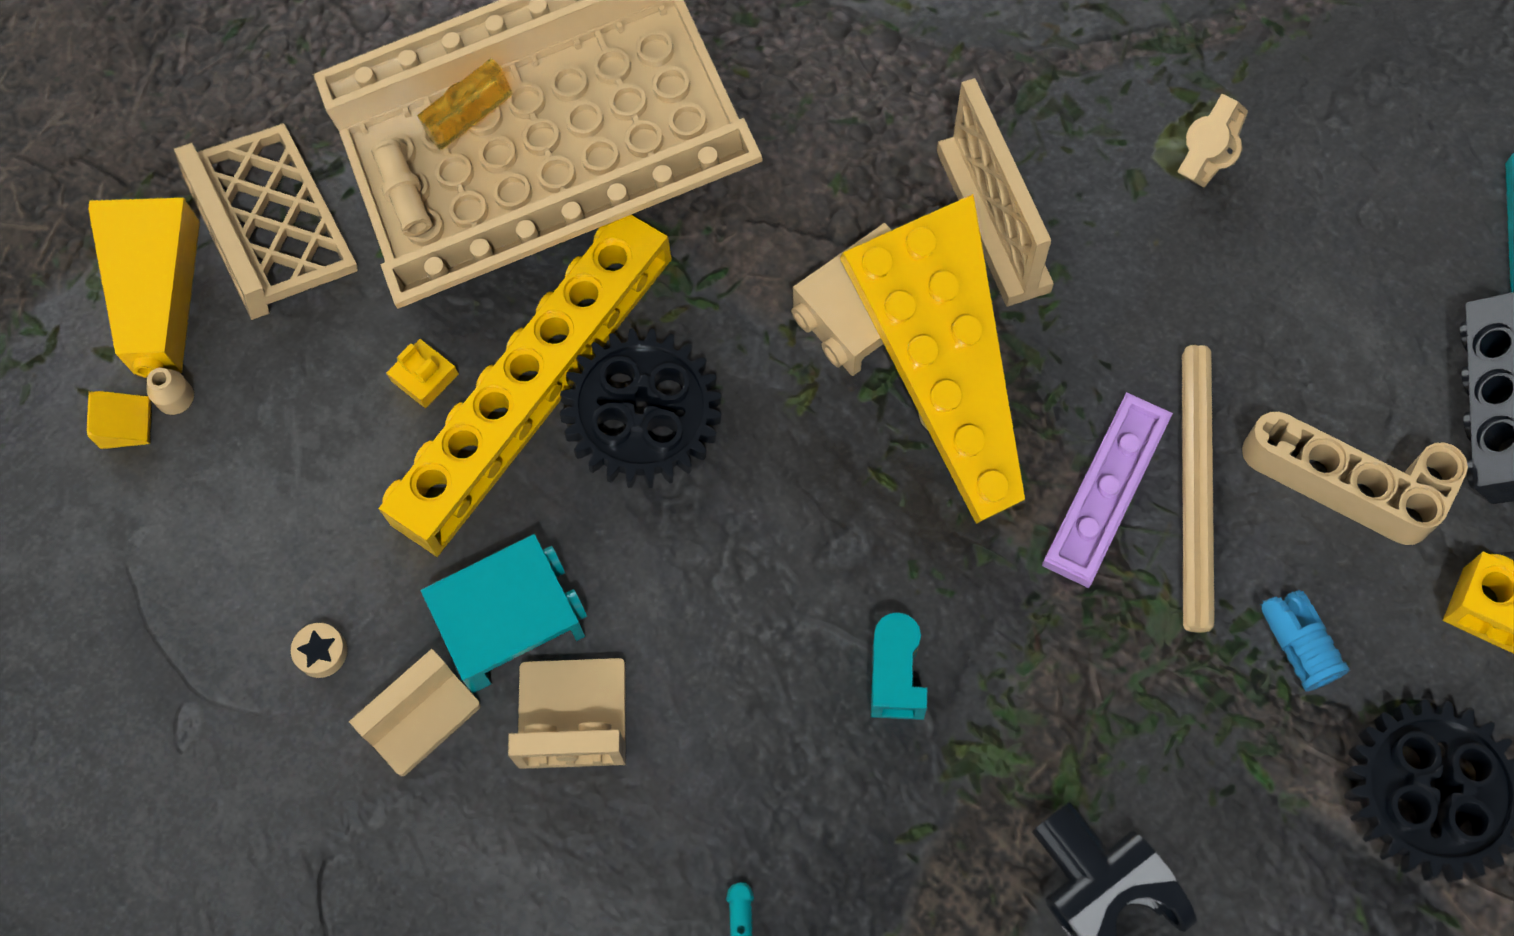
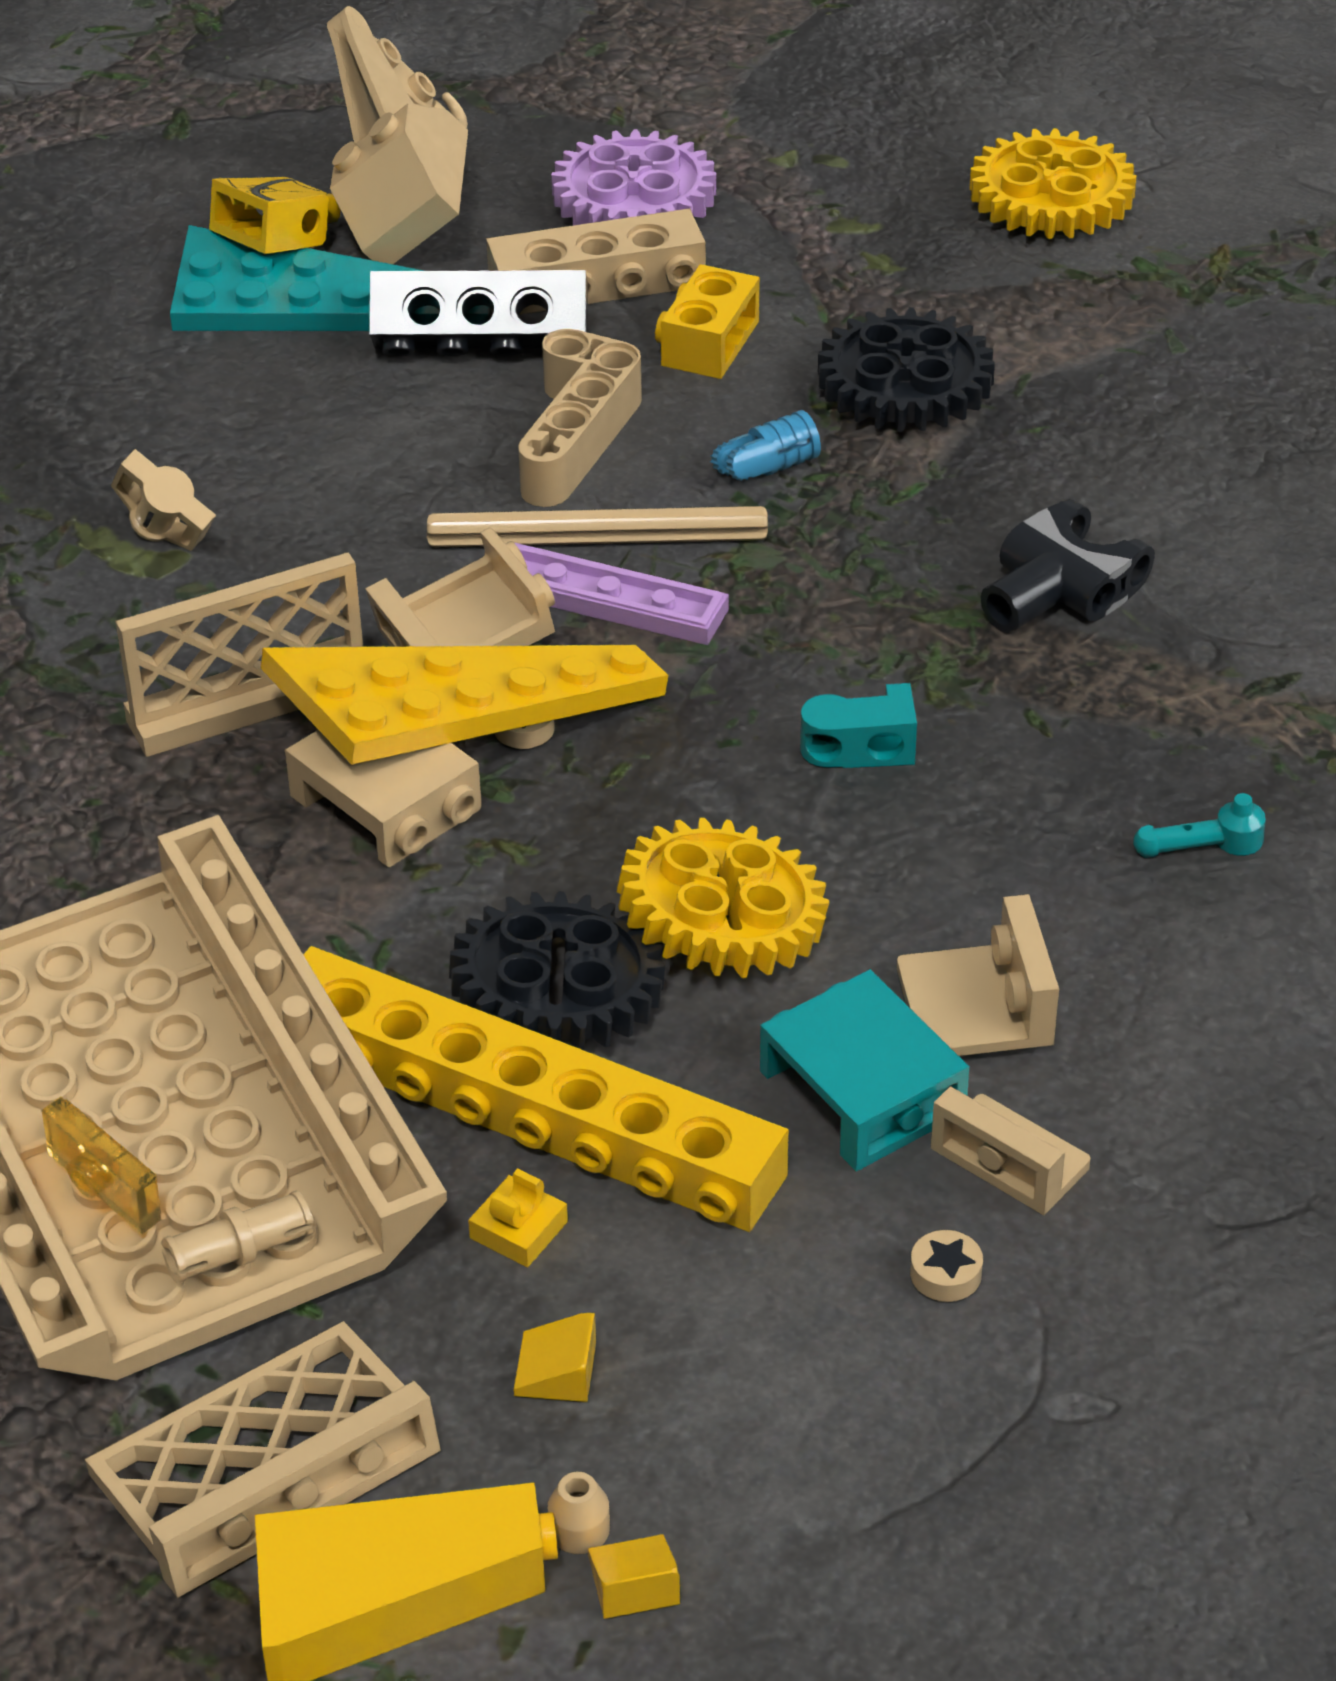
camera: 100 degrees left, 25 degrees down
none -> tan panel [365,527,555,647]
none -> yellow slope [514,1313,596,1402]
none -> yellow gear [616,818,829,978]

